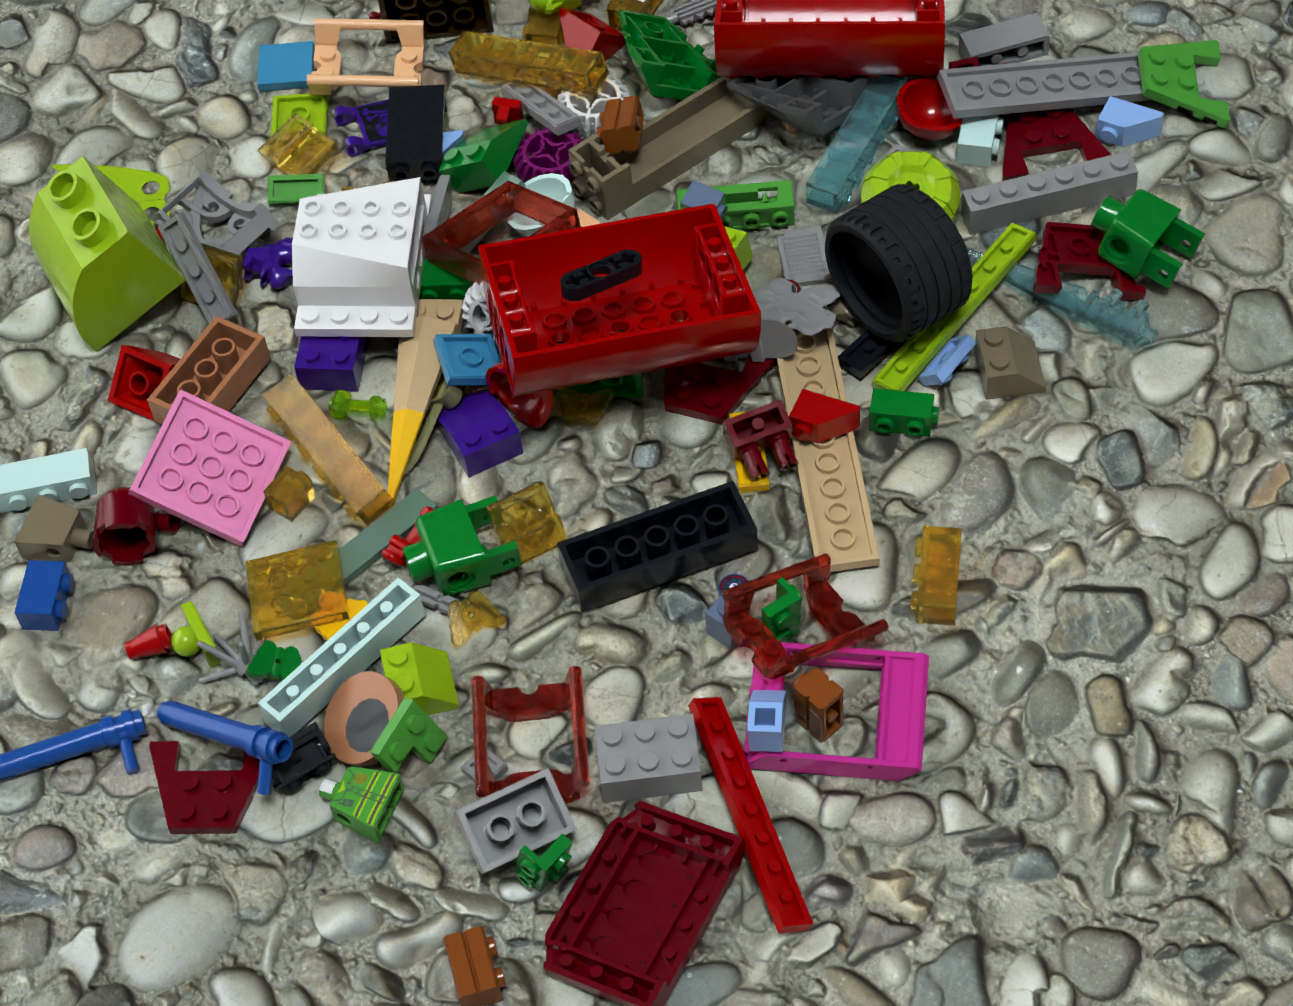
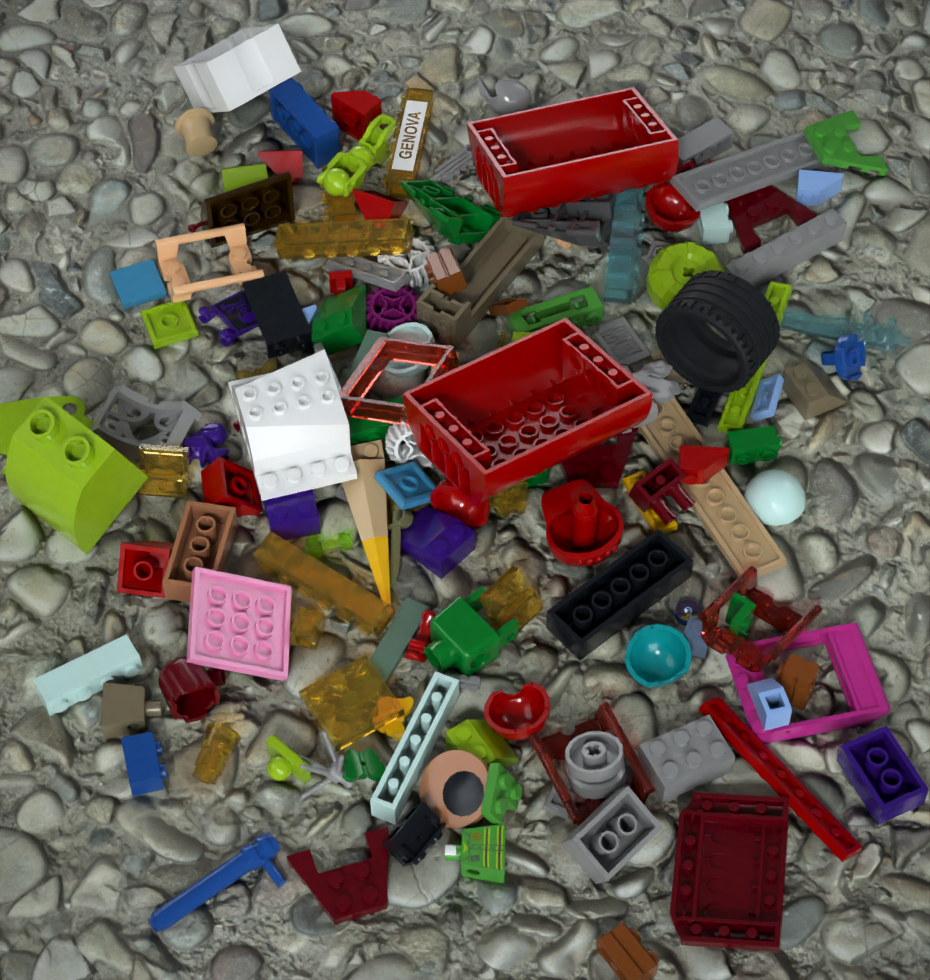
camera: 25 degrees left, 0 degrees up
red cone [124,623,172,660] -> none
blue cylinder [157,700,293,795] -> none
light grey tile [158,212,238,324] -> none
clear yellow slope [257,113,339,175] -> none
bright green tile [268,174,325,205] -> none
clear yellow animal [448,590,506,646] -> none
green bracket [515,833,573,892] -> none
black beam [560,250,643,301] -> none
sand blue brick [680,180,728,221] -> none
clear yellow brick [910,526,962,626] -> none
dark red wing [1032,222,1146,301] -> none
green piece [1091,189,1205,289] -> none
none -> clear yellow plant [192,723,241,785]
none -> red slope [201,457,262,517]
none -> red cylinder [484,682,550,741]
none -> dark orange tile [488,297,528,316]
none -> red piece [541,479,624,567]
none -> light grey wheel [565,731,626,799]
none -> teal cylinder [624,624,692,689]
none -> light aqua cylinder [743,469,806,526]
none -> blue tile [821,334,866,381]
none -> dark purple brick [836,725,929,825]

